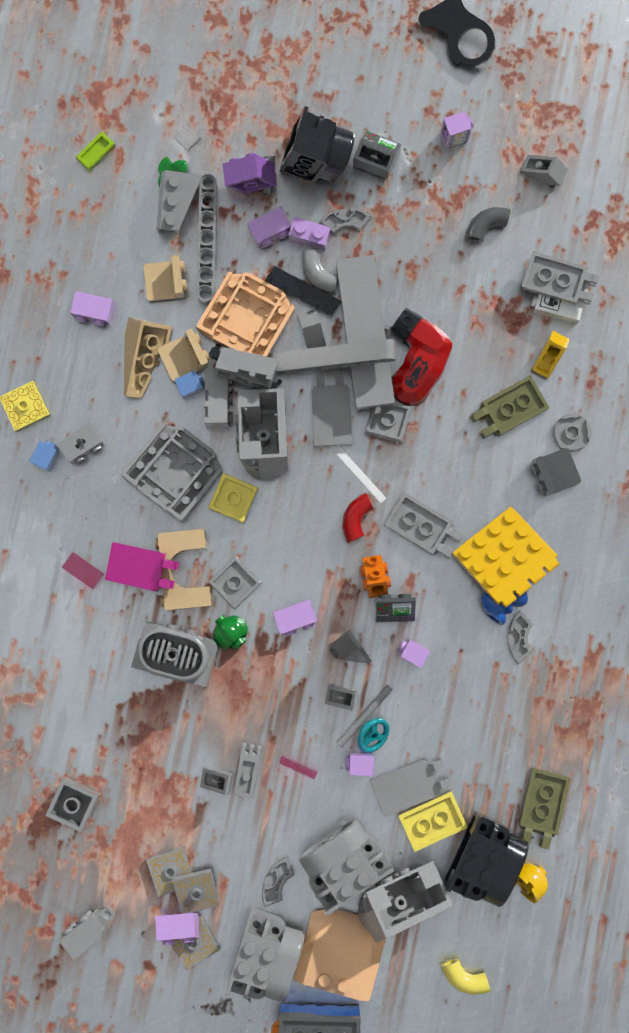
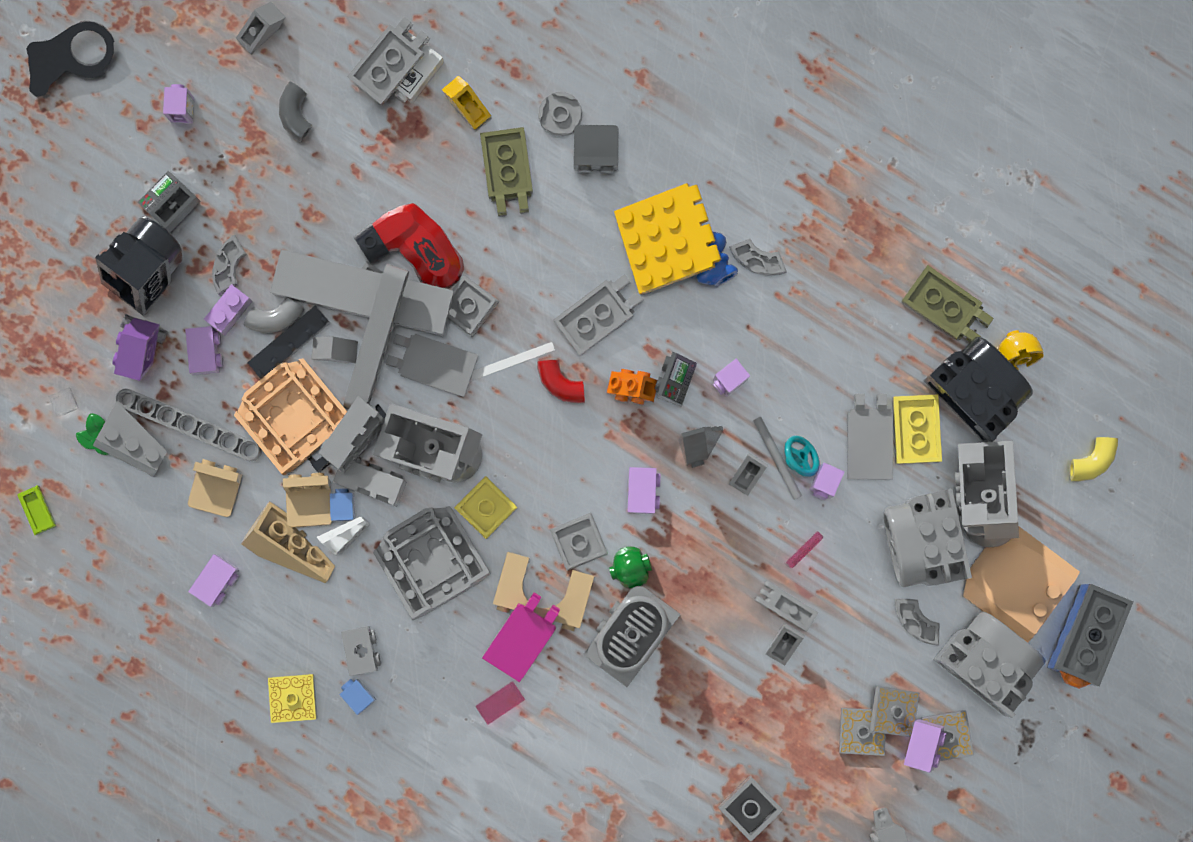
camera: 70 degrees left, 0 degrees up
none -> white slope [317,517,370,556]

